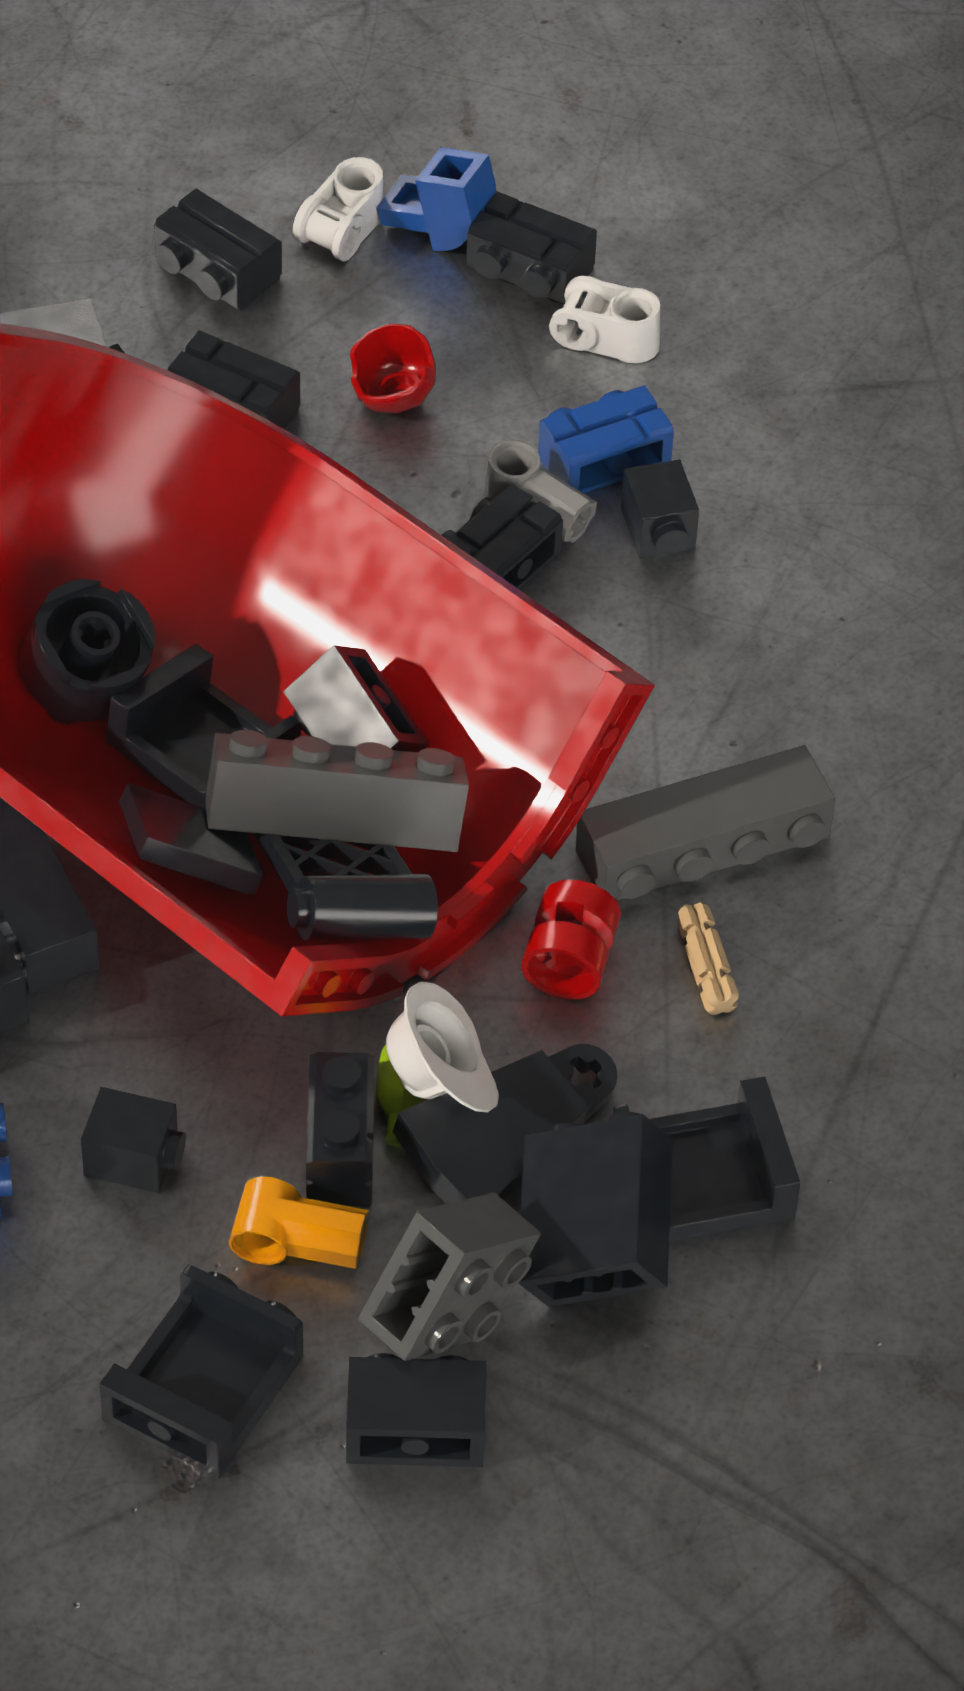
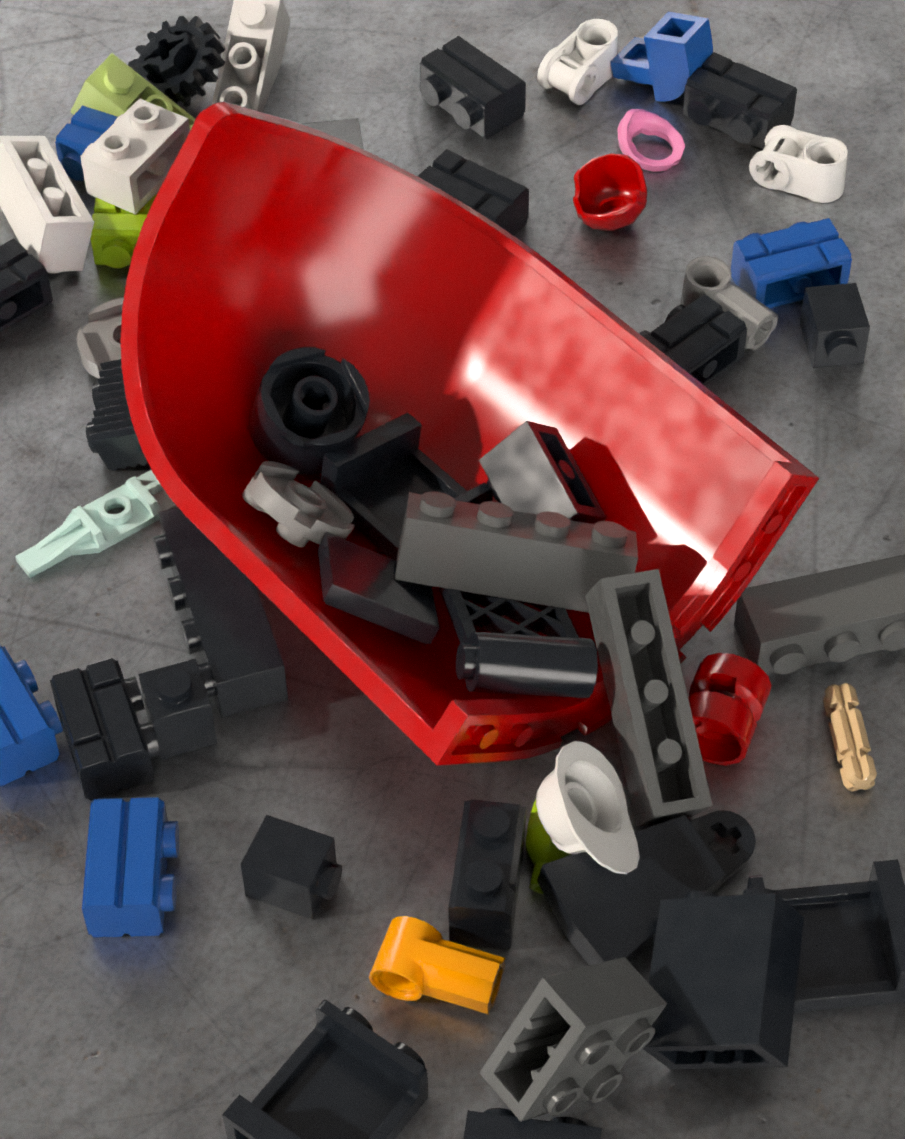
camera: 10 degrees right, 0 degrees up
none -> light grey plate [242,461,355,547]
none -> dark grey brick [585,569,713,827]
none -> bright pink piece [617,109,685,172]

